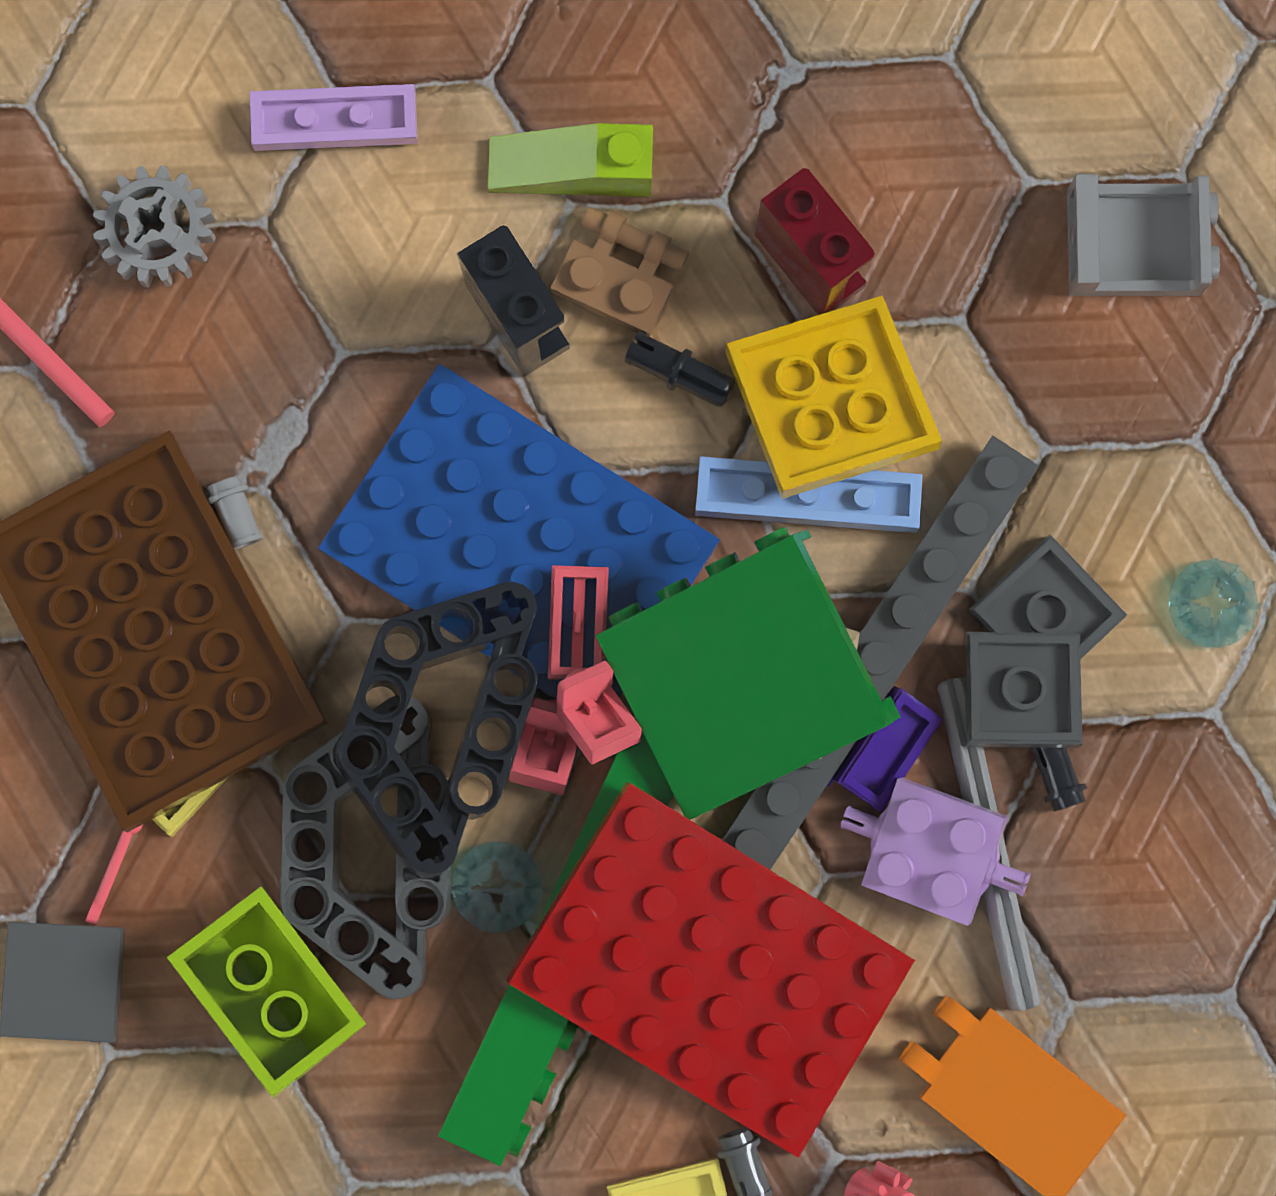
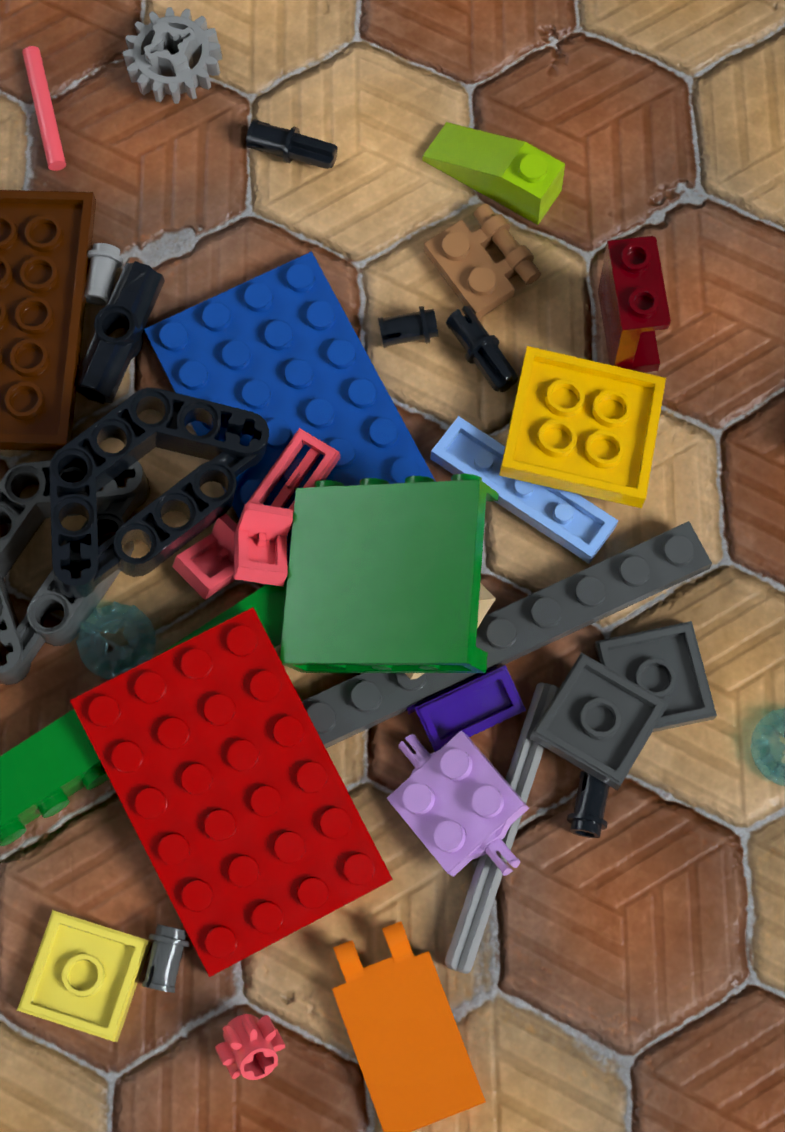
camera: 35 degrees right, 10 degrees down
lavender plate [250,84,418,151] -> none
black panel [457,225,570,377] -> none
none -> black piece [74,261,165,404]
none -> black axle [246,119,338,169]
none -> black pin [378,306,439,348]

